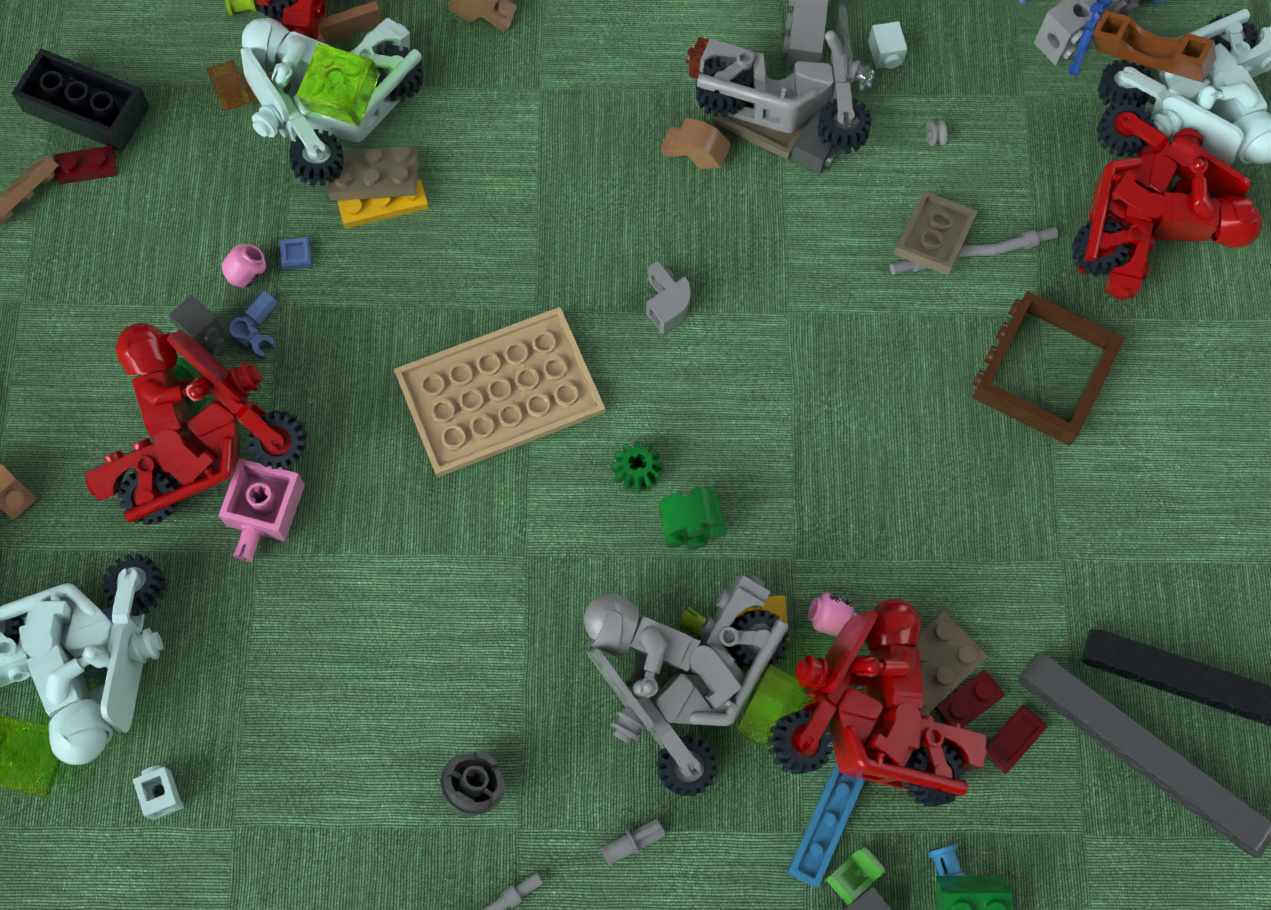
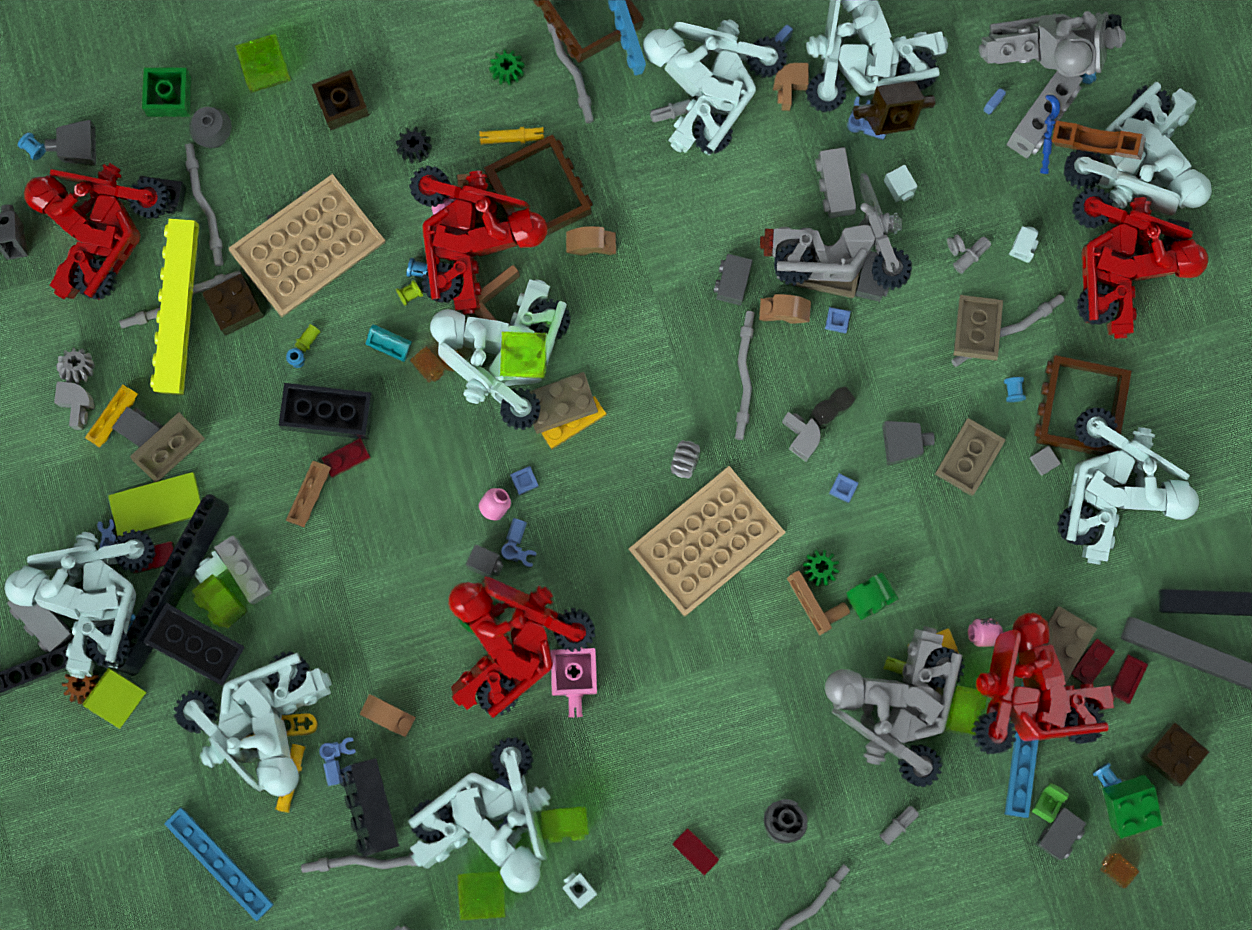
camera: 15 degrees left, 10 degrees up
none -> dark azure pin [286,348,305,368]
none -> lime pin [294,324,321,353]
none -> teal plate [365,324,412,362]
none -> clear neon green brick [541,806,589,843]
none -> light grey gear [671,440,700,479]
none -> dark red tile [672,828,720,876]
none -> dark grey brick [714,254,752,306]
none -> light grey bar [735,311,755,440]
none -> medium nougat piece [787,571,850,636]
none -> clear smoke brick [810,387,856,429]
none -> medium blue tile [825,307,851,333]
none -> medium blue tile [829,473,858,503]
none -> dark grey torso [882,421,935,466]
none -> dark tan plate [935,418,1005,496]
none -> light grey axle [953,237,991,274]
none -> dark azure bush [1004,377,1026,402]
none -> light aqua brick [1009,226,1039,263]
none -> light grey tile [1029,446,1061,476]
none -> light aqua piece [1057,408,1199,565]
none -> dark brown brick [1140,722,1210,786]

